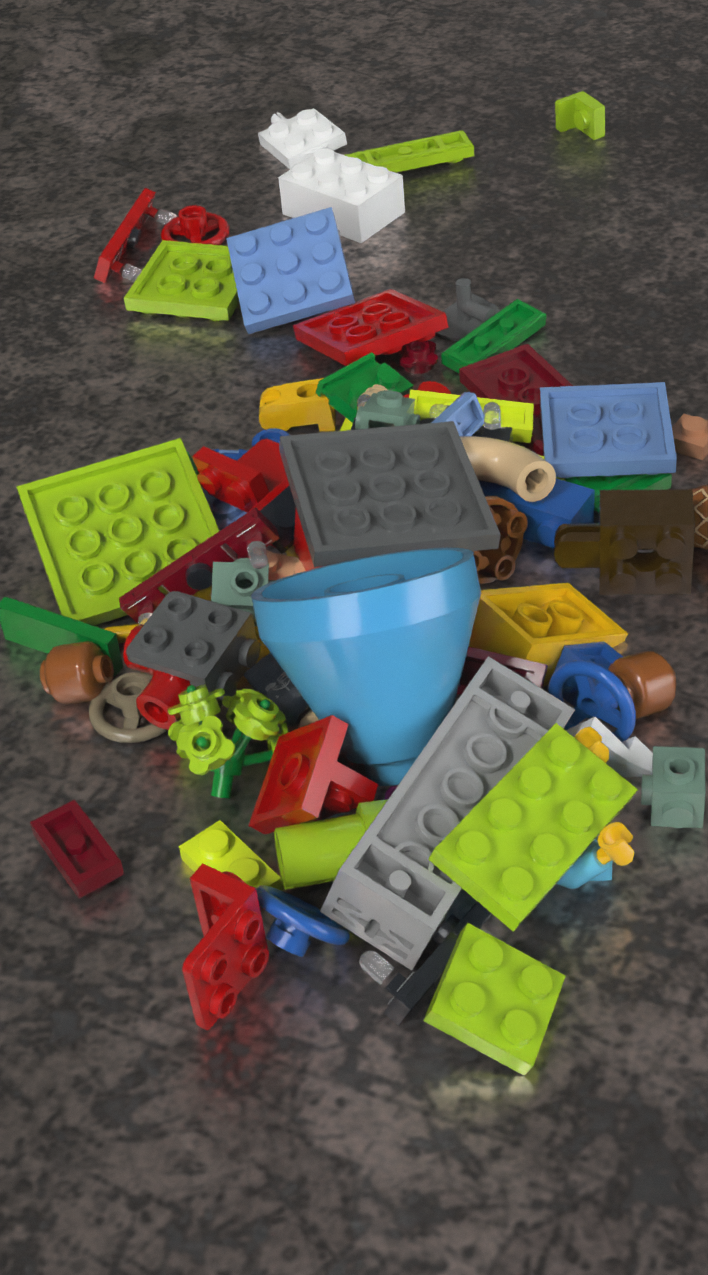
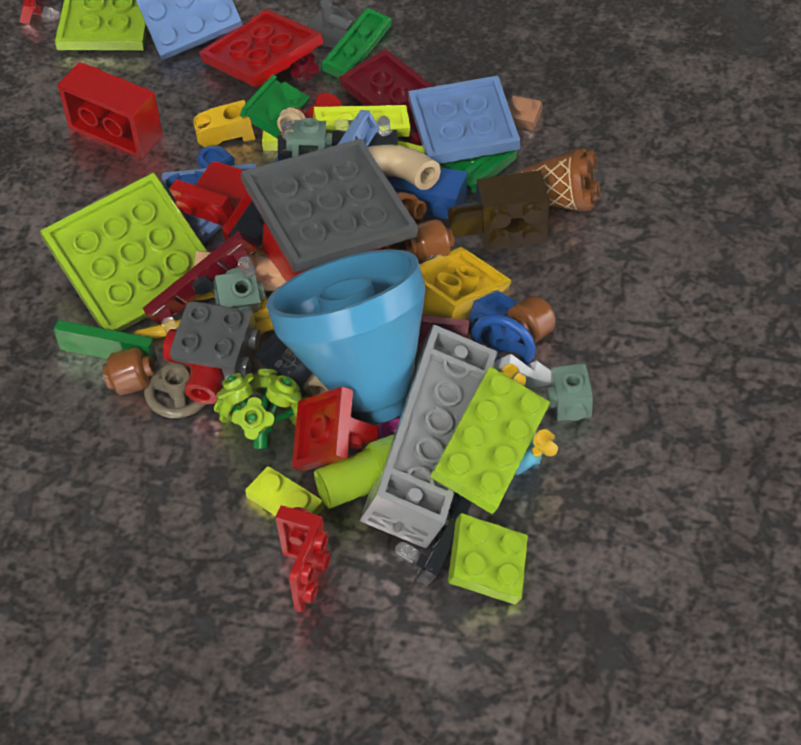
camera: 15 degrees left, 10 degrees up
dark red plate [30,799,124,898] -> none
blue piece [255,885,350,957] -> none
none -> red brick [57,61,163,159]
none -> dark orange head [403,219,454,264]

